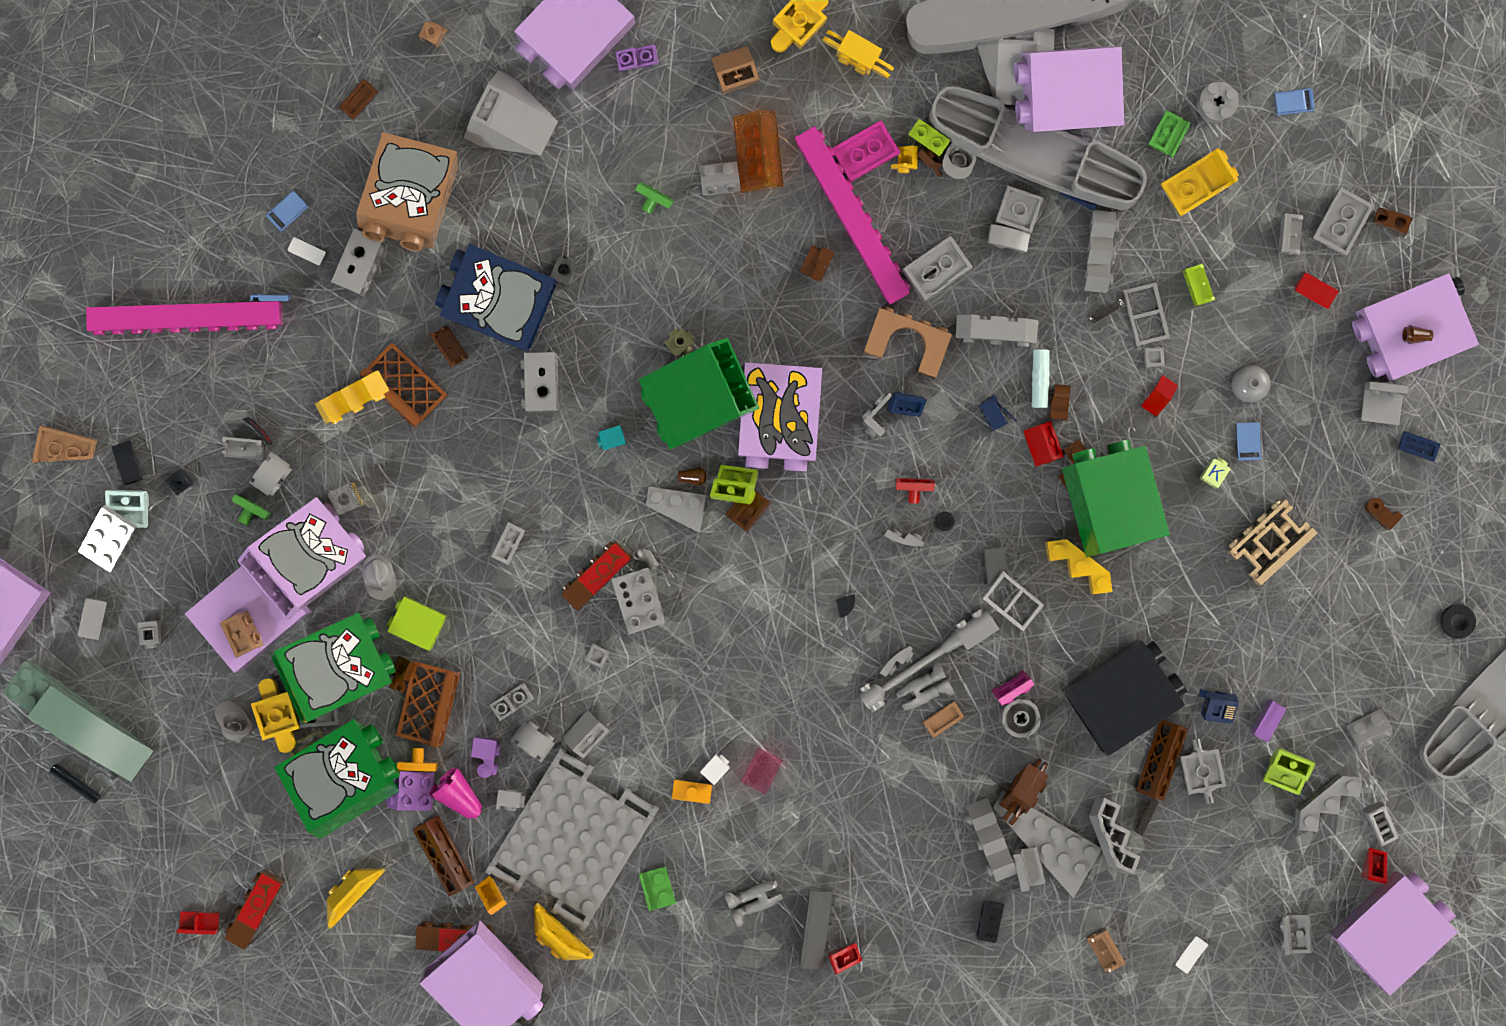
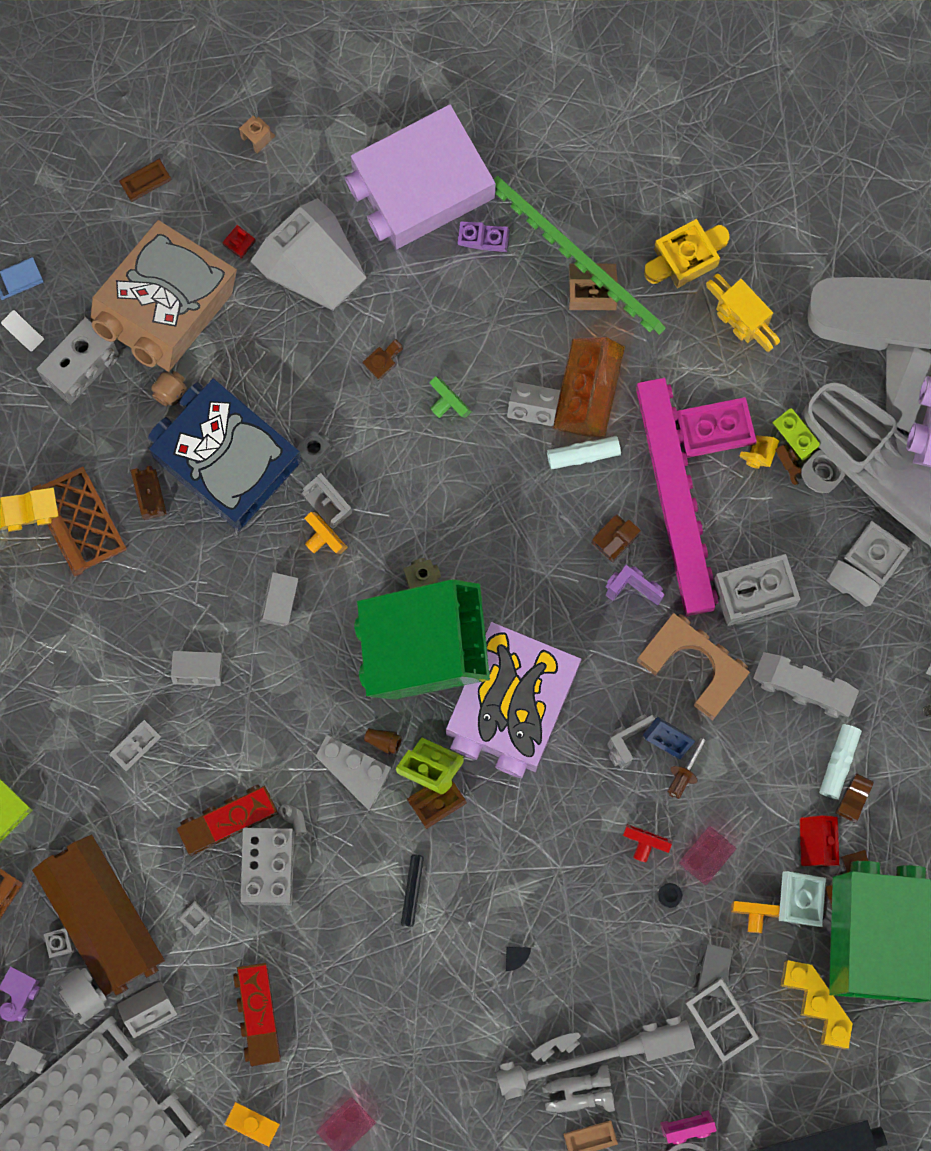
camera: 15 degrees right, 10 degrees down
light grey piece [521,352,559,413] -> none
teal brick [596,425,626,451] -> none
white brick [700,754,730,785] -> none
light grey slope [883,528,924,546] -> none
dark blue piece [978,395,1018,432] -> none
none -> reddish brown panel [32,834,165,997]
none -> medium nougat head [151,371,187,407]
none -> light grey hinge [171,651,222,686]
none -> red tile [222,225,256,259]
none -> brick [233,963,282,1067]
none -> light grey hinge [259,572,298,626]
none -> light grey hinge [302,473,352,530]
none -> light orange tile [304,512,348,554]
none -> reddish brown plate [362,339,403,381]
none -> black axle [401,854,424,927]
none -> bright green plate [494,176,666,335]
none -> light aqua axle [547,436,621,470]
none -> medium lavender bracket [606,565,664,605]
none -> reddish brown piece [667,738,705,799]
none -> clear pink plate [678,826,737,887]
none -> light orange tile [731,901,780,933]
none -> light aqua tile [779,871,826,927]

